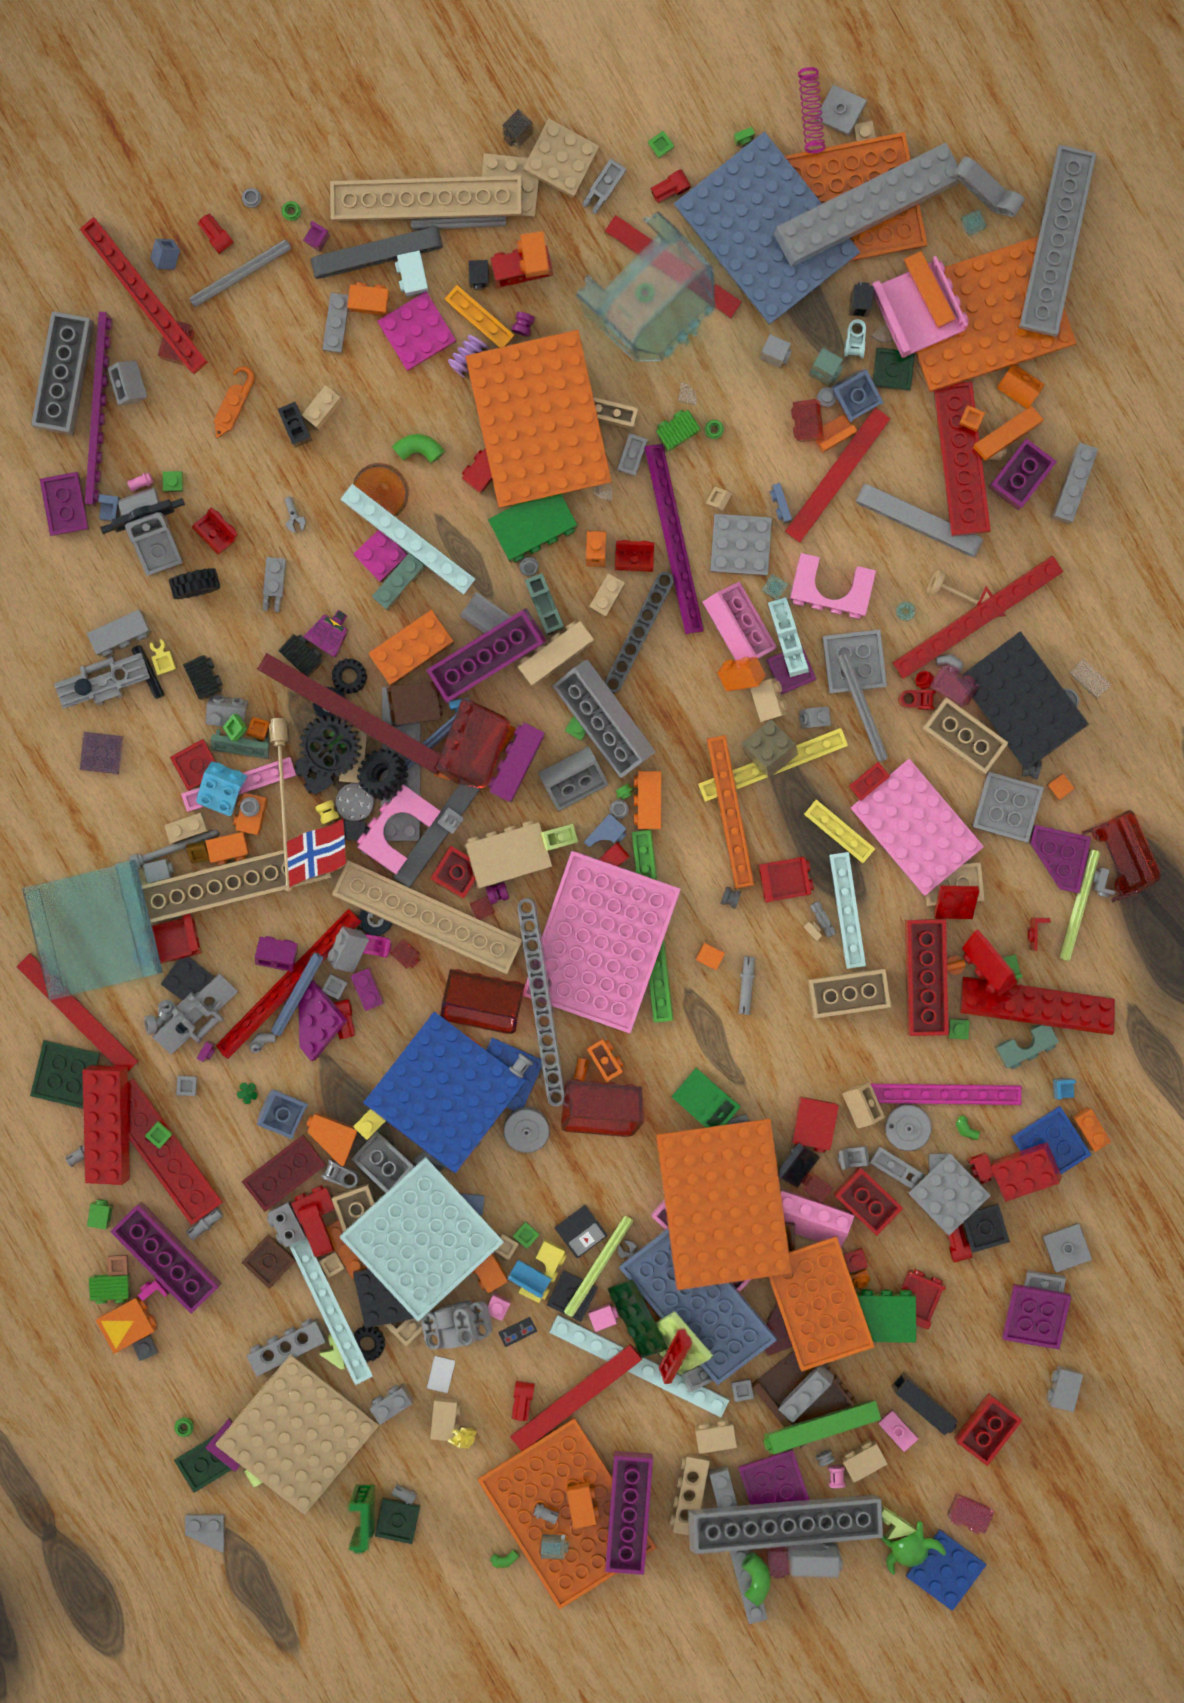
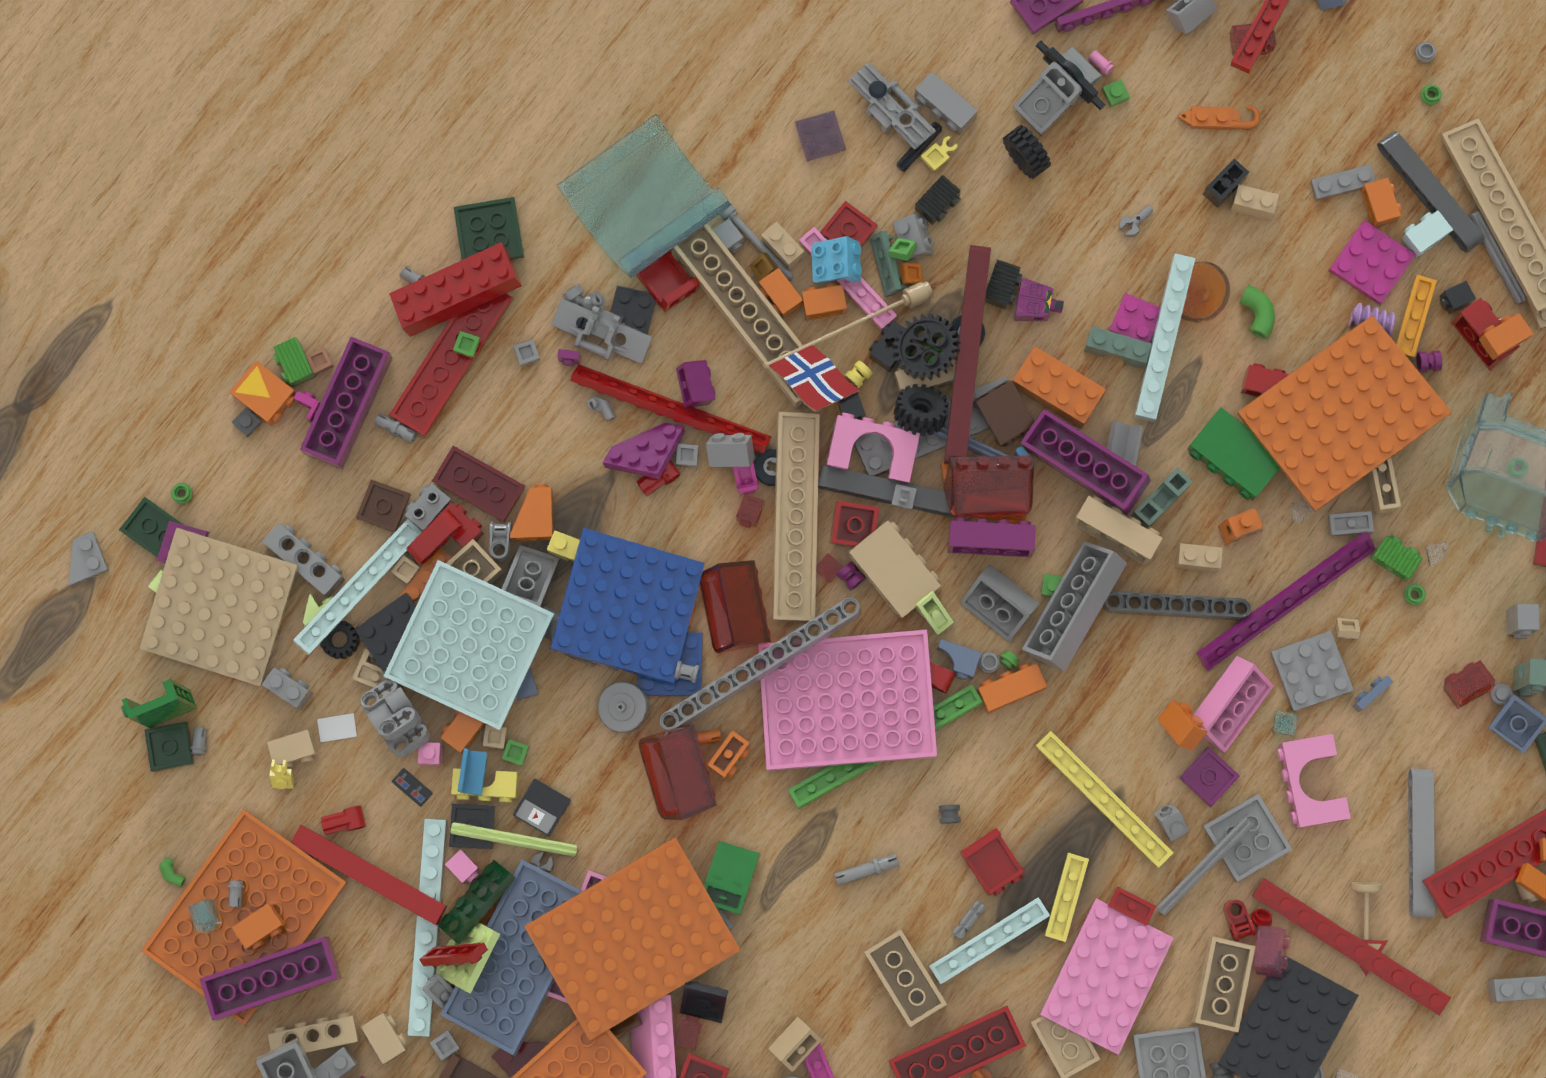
camera: 75 degrees right, 10 degrees down
red tile [17,953,139,1072] -> none
bright green brick [87,1199,113,1230] -> none
sand blue panel [98,494,121,521] -> none
light grey axle [190,240,291,307] -> none
red bracket [192,507,238,555] -> none
red piece [197,213,234,254] -> none
green plant [237,1082,258,1104] -> none
light grey plate [240,797,260,817] -> none
sand blue slope [257,1089,308,1139] -> none
light grey hinge [263,557,286,612] -> none
sand blue axle [271,953,323,1036] -> none
magenta panel [303,221,330,252] -> none
black tyre [331,658,367,694] -> none
light grey tile [336,783,374,821] -> none
magenta brick [351,968,385,1011] -> none
light grey plate [519,557,539,576] -> none
red bracket [615,540,654,572] -> none
orange panel [695,942,725,970] -> none
orange tile [706,735,754,889] -> none
dark tan brick [742,720,798,778] -> none
tan brick [750,678,787,722] -> none
light aqua slope [768,598,809,677] -> none
red tile [785,407,891,543] -> none
red brick [791,1096,839,1153] -> none
tan plate [802,921,822,941] -> none
orange panel [812,414,857,453] -> none
light grey bracket [838,1146,870,1170] -> none
clear light blue plate [896,601,915,621] -> none
red plate [934,885,980,919] -> none
light grey arm [936,654,963,673] -> none

